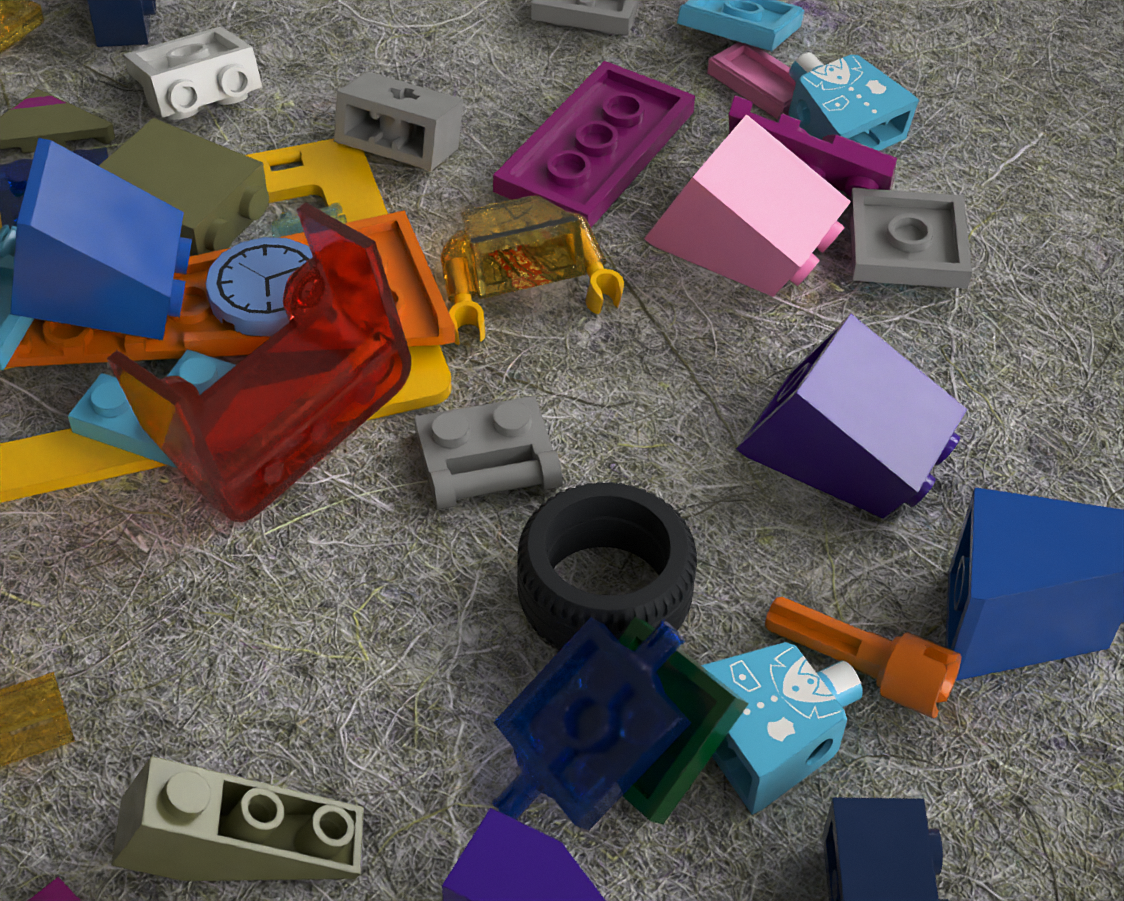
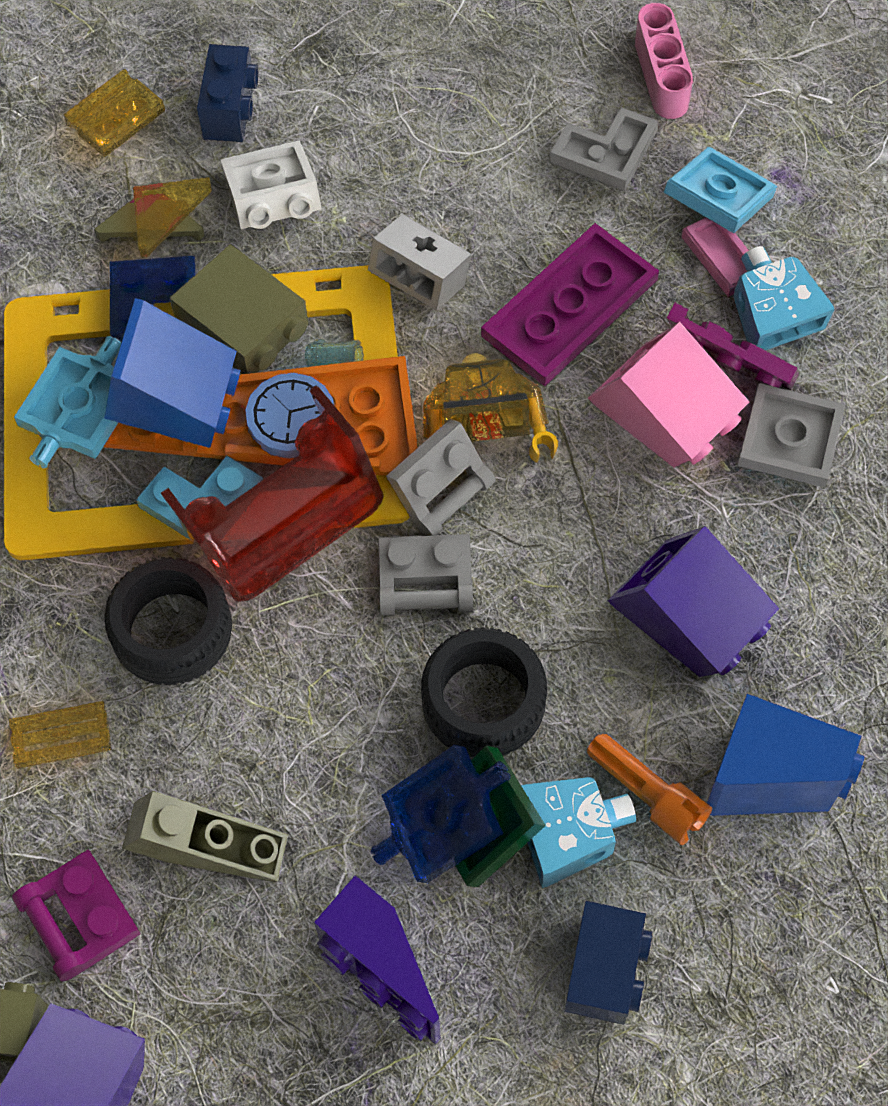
camera: 15 degrees right, 15 degrees up
none -> black tyre [104,557,232,685]
none -> clear yellow tile [133,177,212,258]
none -> light grey plate [386,419,496,536]

